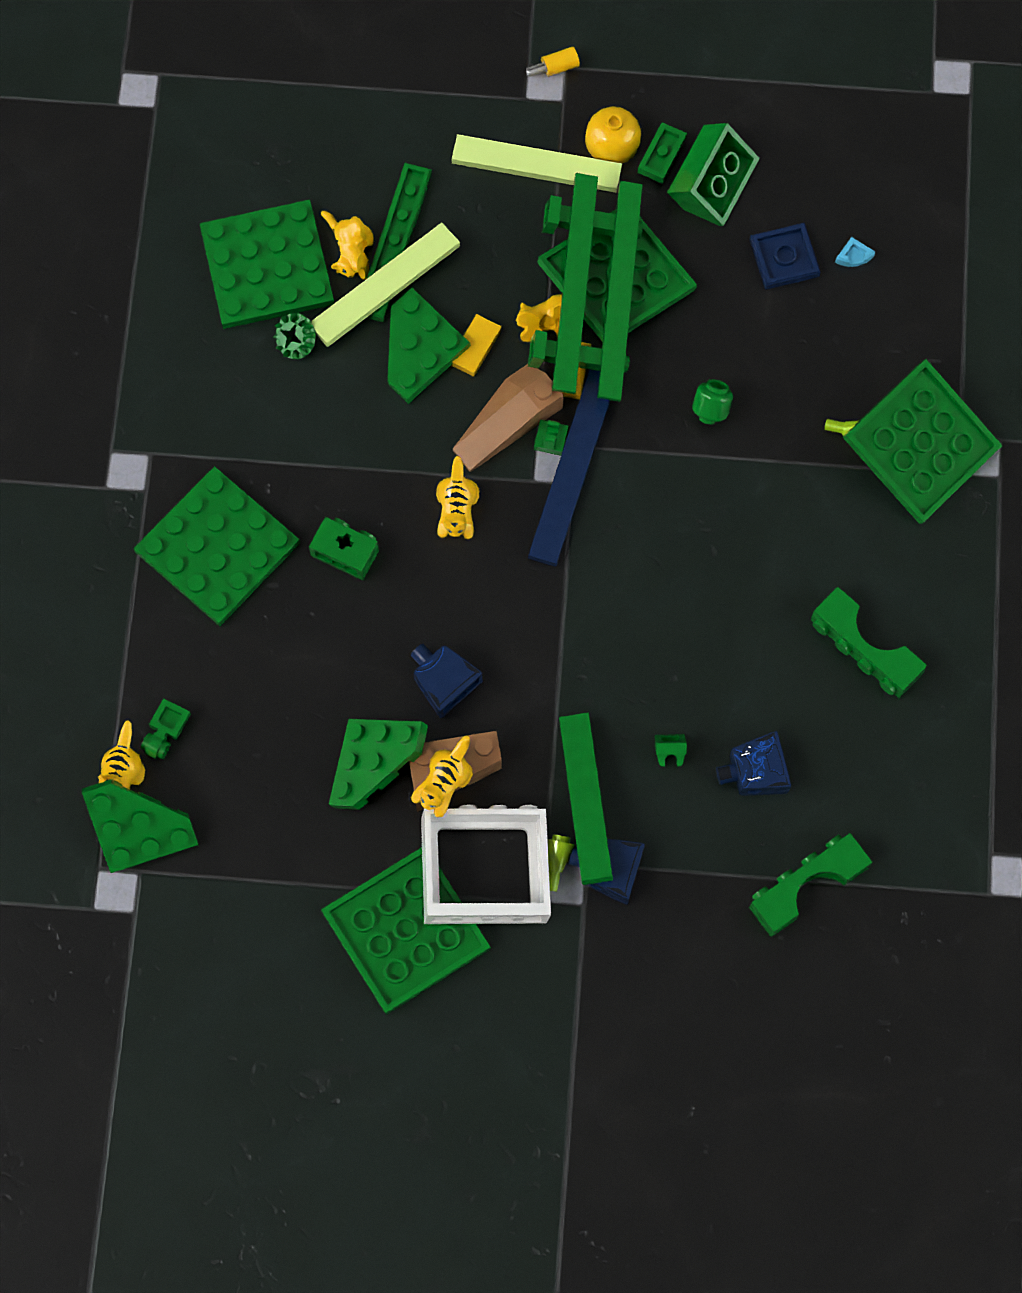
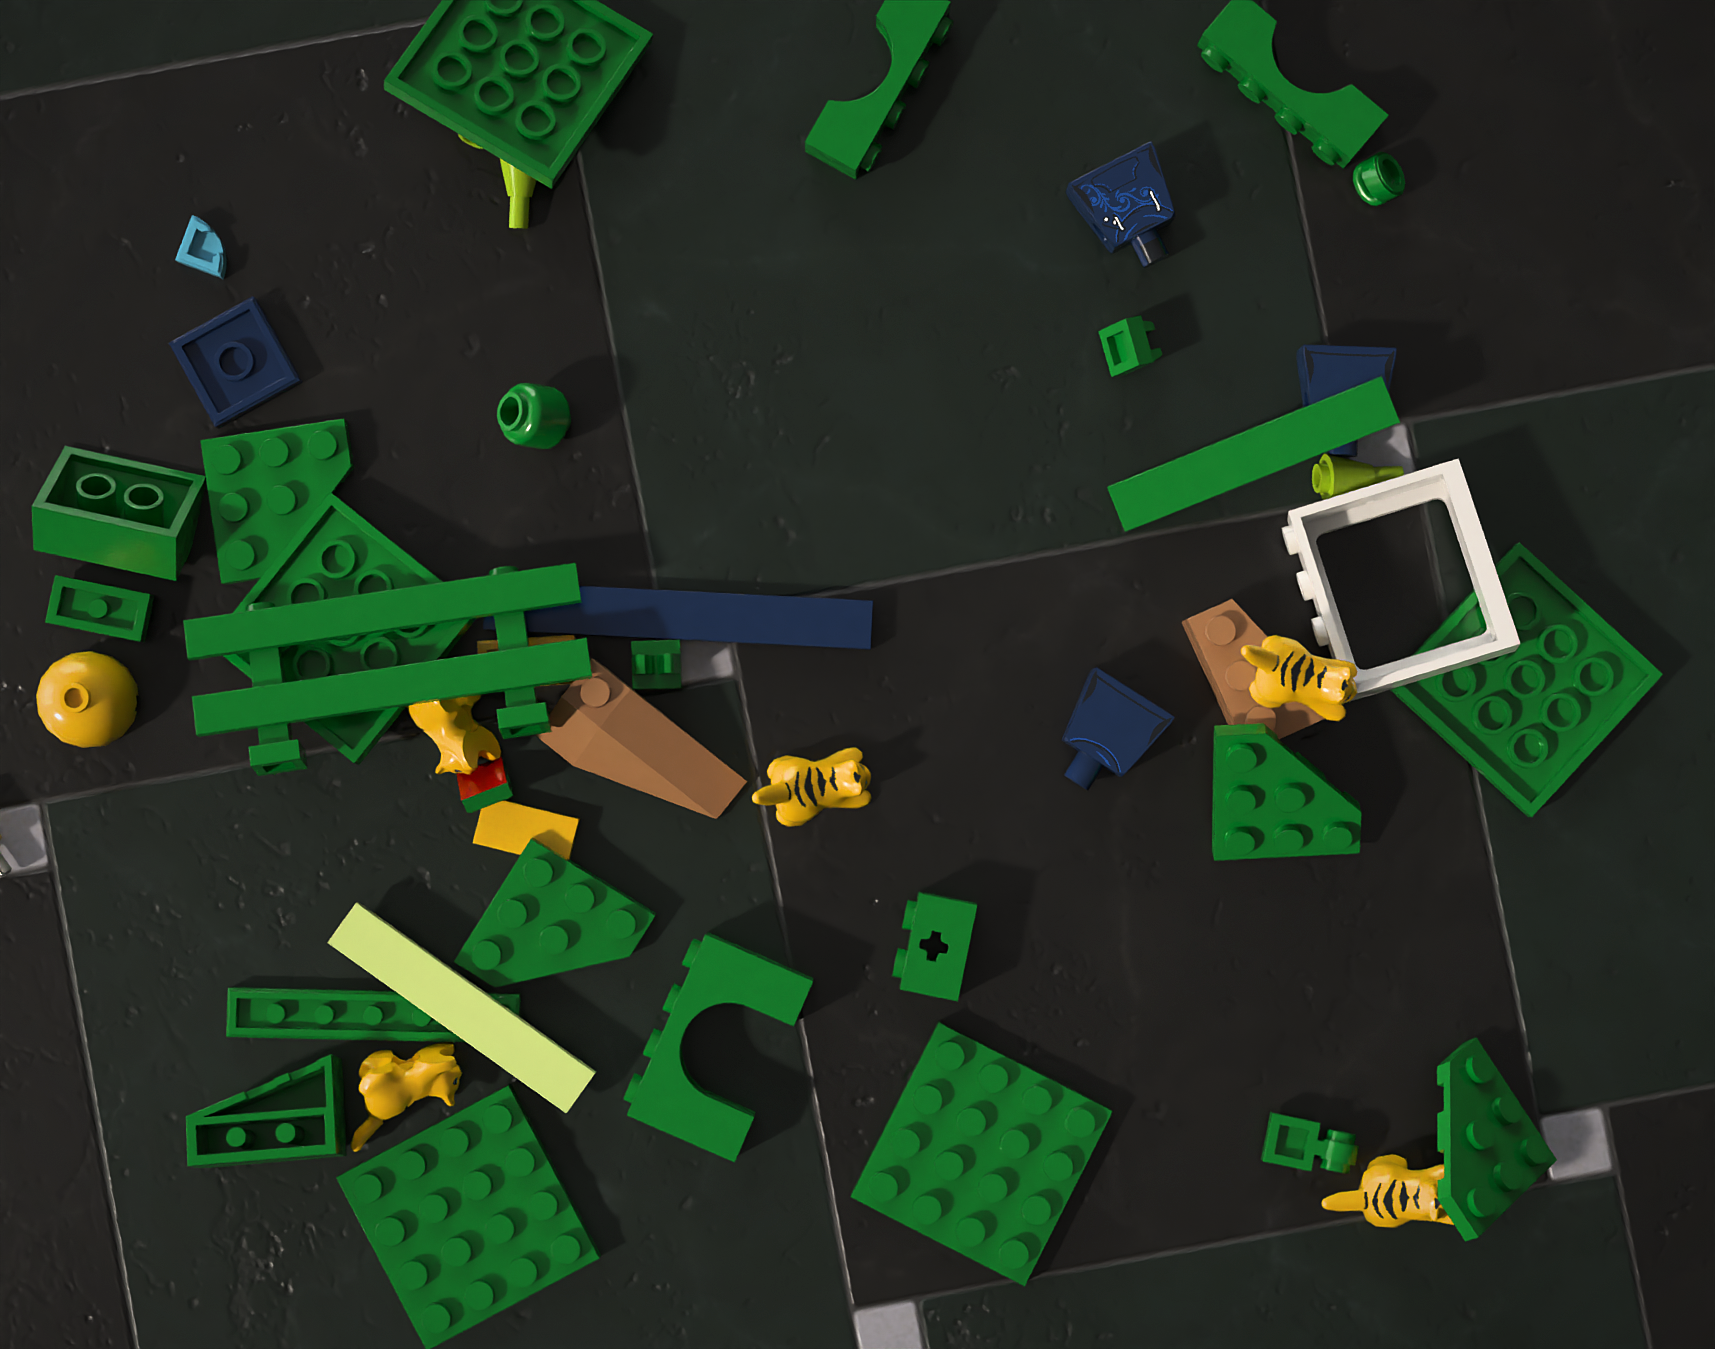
camera: 105 degrees left, 15 degrees up
green gear [273,313,316,359] -> none
yellowish green tile [452,134,622,193] -> none
none -> green wedge [186,1054,347,1168]
none -> green plate [200,418,354,585]
none -> tile [456,757,513,813]
none -> green arch [623,932,814,1163]
none -> green tile [1353,152,1405,206]

